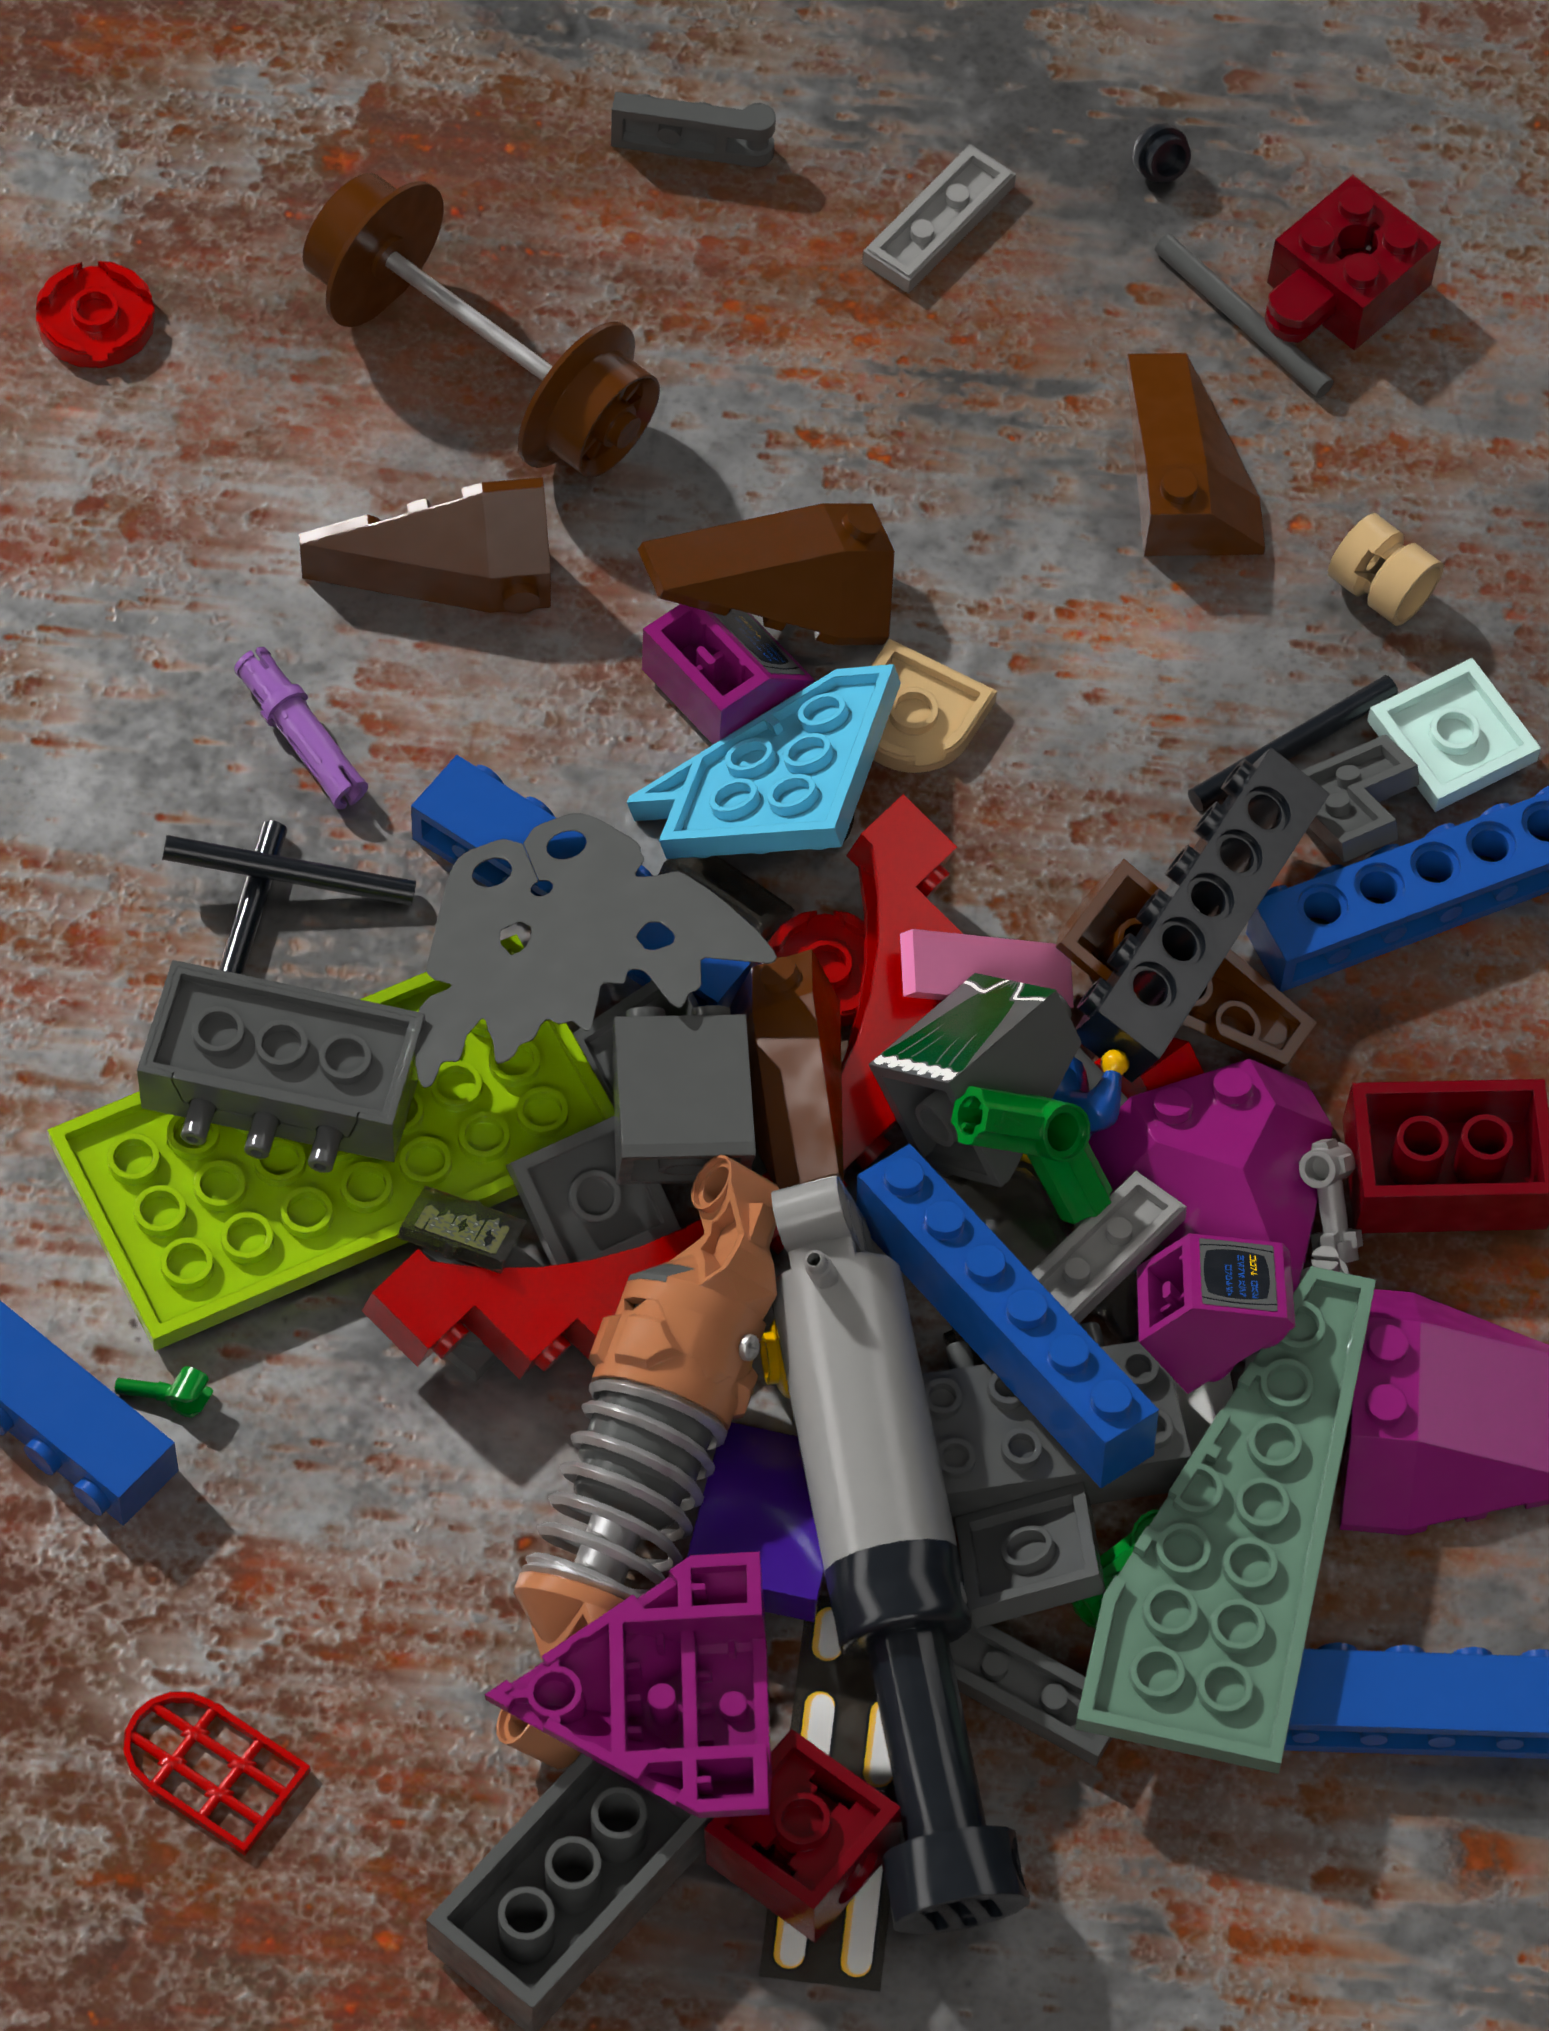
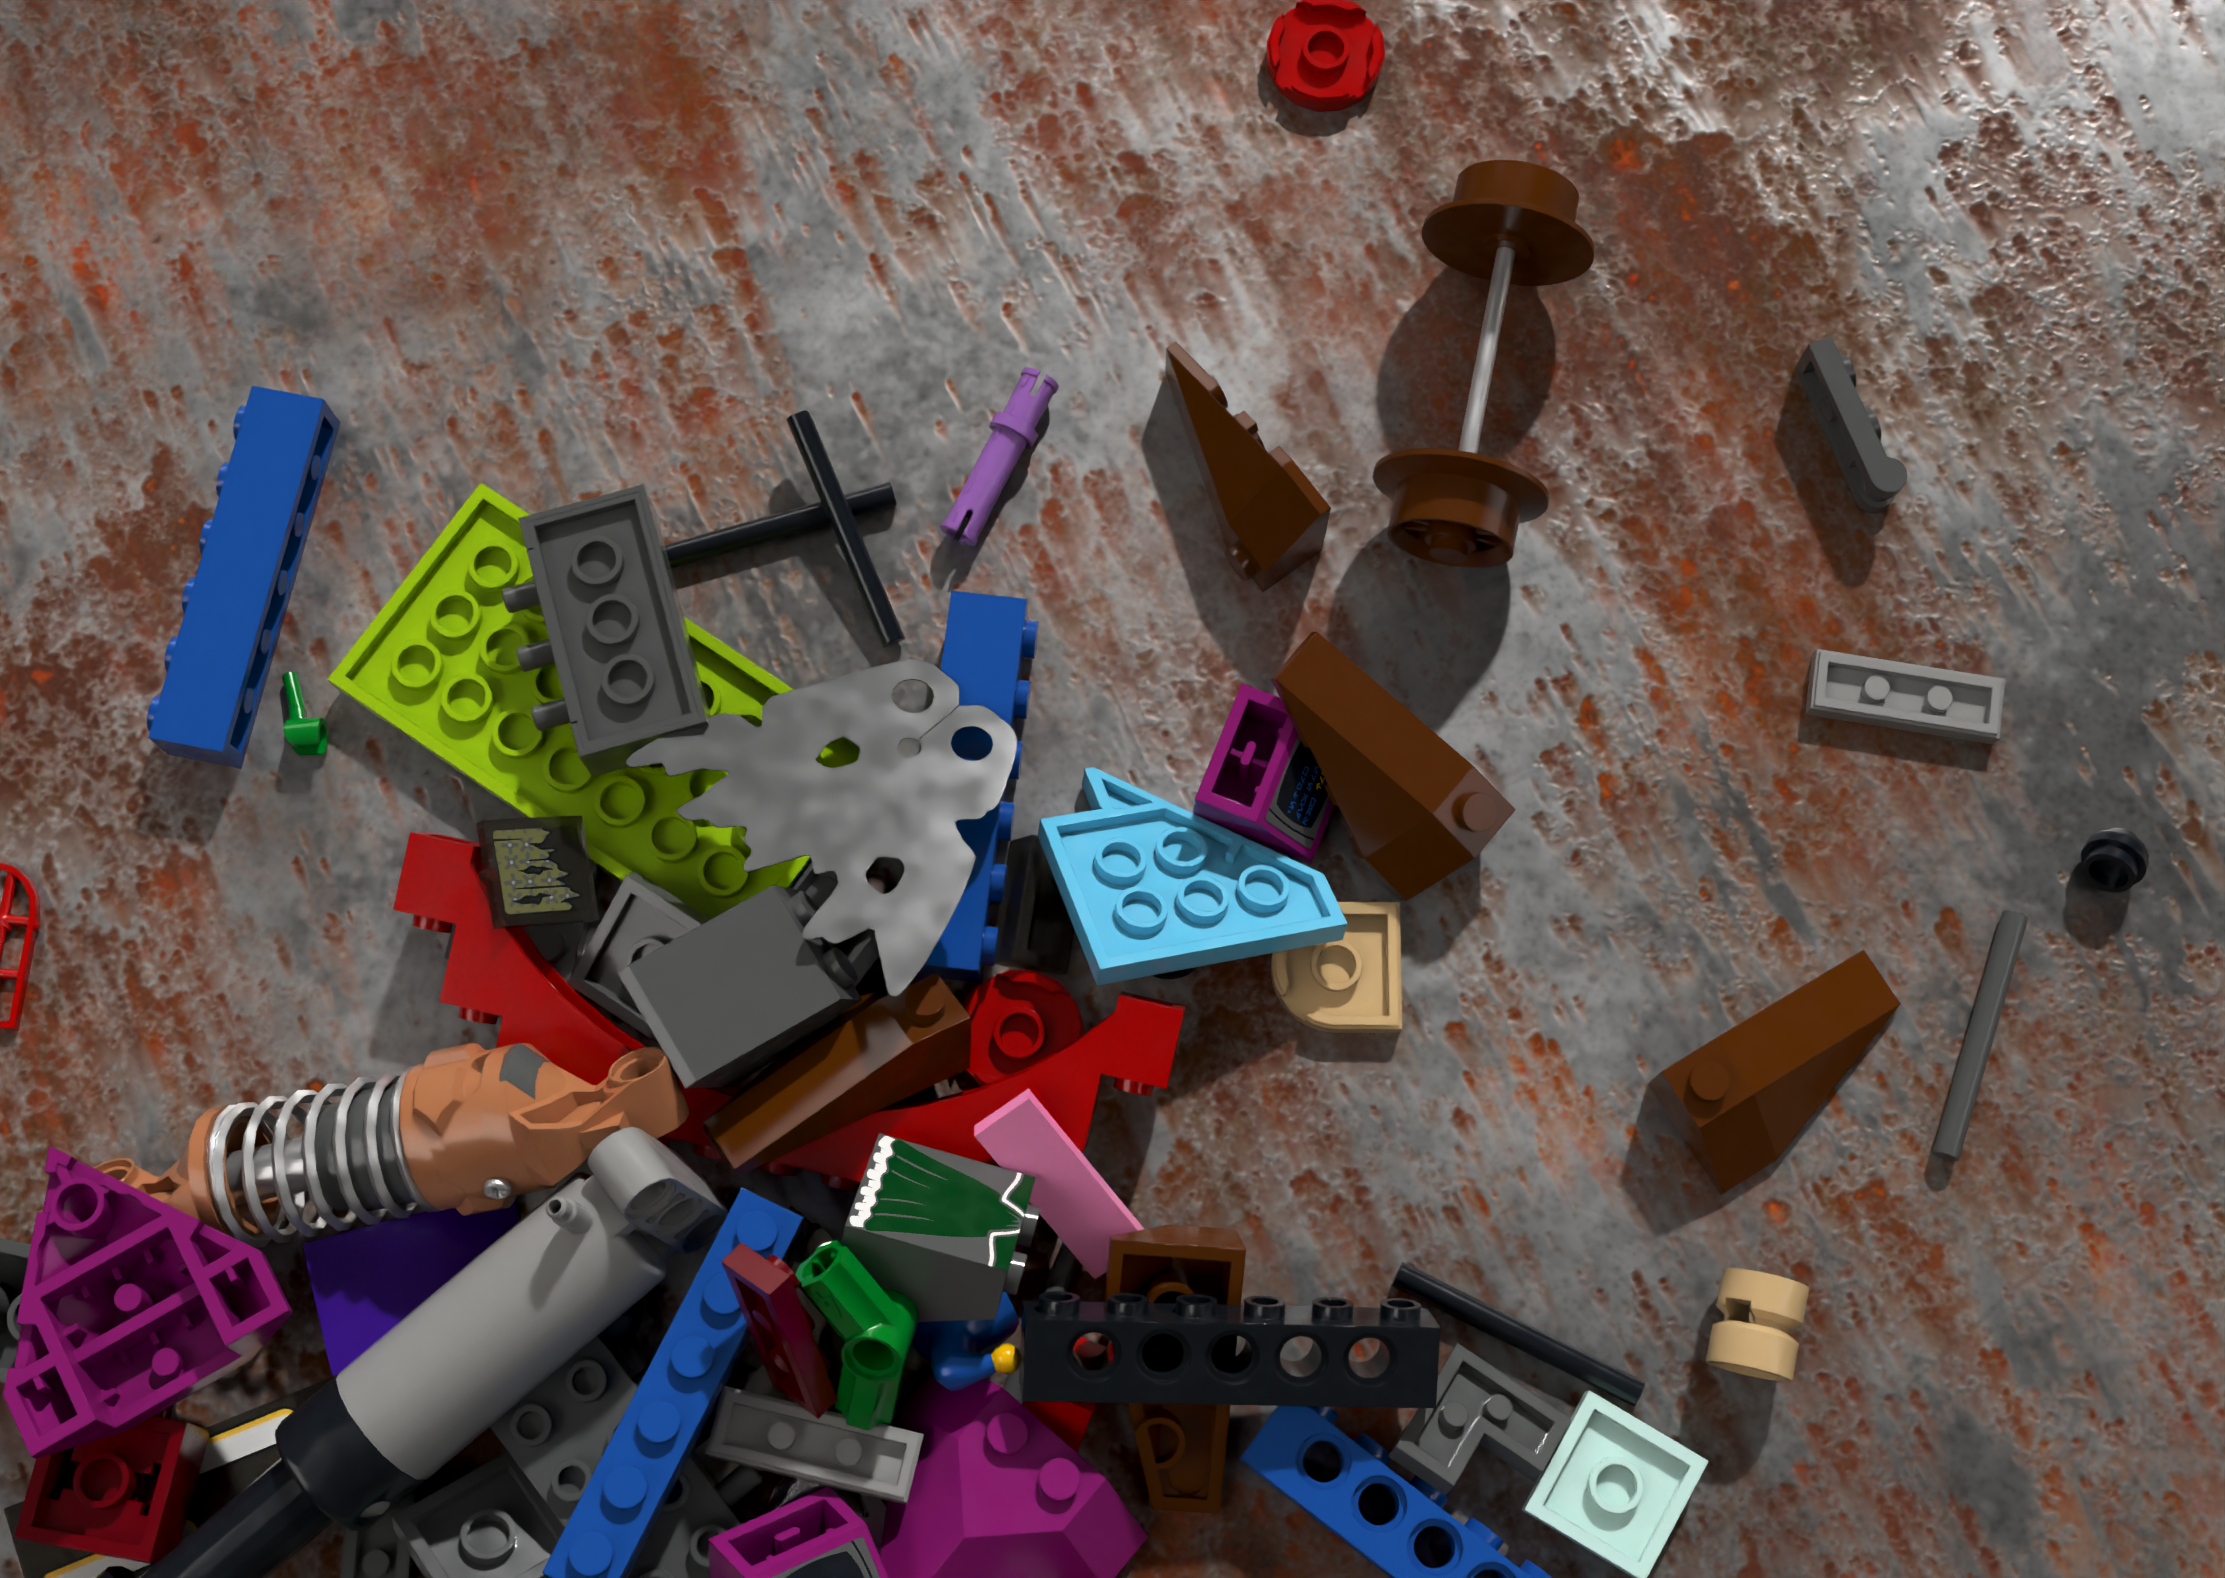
camera: 65 degrees right, 15 degrees up
dark red brick [1264,175,1441,351] -> none
none -> dark red plate [721,1243,838,1419]

